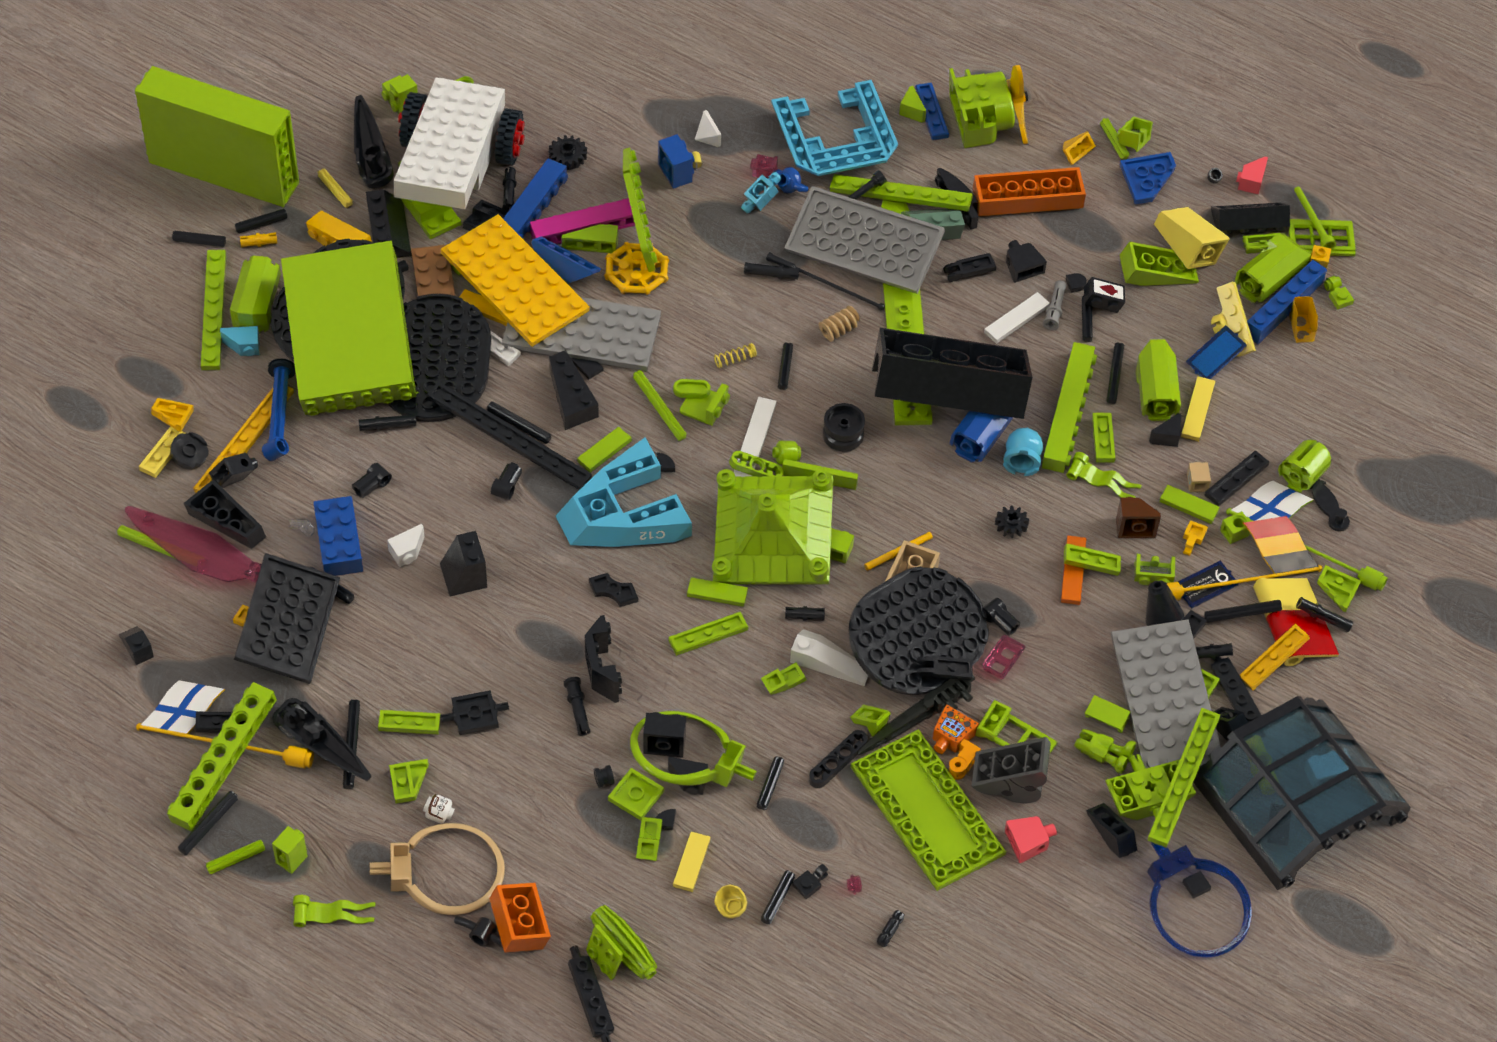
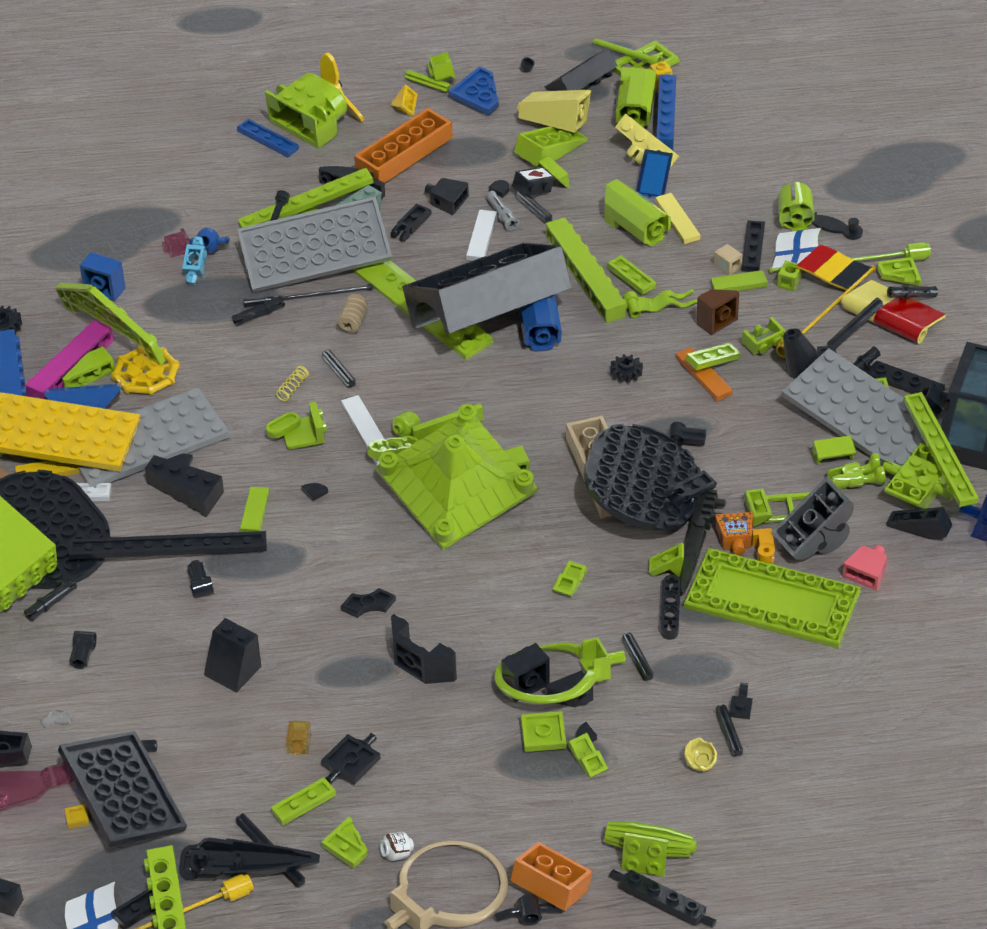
camera: 35 degrees left, 10 degrees down
blue brick [313,496,363,576] -> none
white slope [387,524,424,567] -> none
black axle [487,401,552,444] -> none
medium azure piece [556,437,692,547] -> none
black pin [563,677,591,736] -> none
black wheel [593,765,615,788] -> none
lime axle [633,370,686,441] -> none
lime tile [668,611,748,656] -> none
light yellow tile [673,832,710,892] -> none
lime tile [687,577,748,607] -> none
white slope [695,110,721,147] -> none
medium azure slope [771,80,898,176] -> none
black pin [785,606,825,621] -> none
white wedge [790,629,868,686] -> none
black wheel [823,403,865,452] -> none
clear pink plate [847,874,862,895] -> none
yellow bar [864,532,933,571] -> none
black axle [877,910,905,947] -> none
lime slope [899,86,926,123] -> none
clear pink piece [982,635,1025,679] -> none
medium azure tile [1003,427,1043,476] -> none
black axle [1106,342,1125,404] -> none
black slope [1149,413,1181,447] -> none
piece [1178,560,1239,609] -> none
yellow plate [1183,520,1208,556] -> none
coral slope [1236,157,1268,194] -> none
yellow tile [1239,624,1310,691] -> none
lime tile [1242,233,1278,254] -> none
yellow piece [1289,296,1318,343] -> none
lime plate [1324,276,1354,310] -> none
none -> clear yellow brick [286,721,311,754]
none -> lime slope [539,156,570,188]

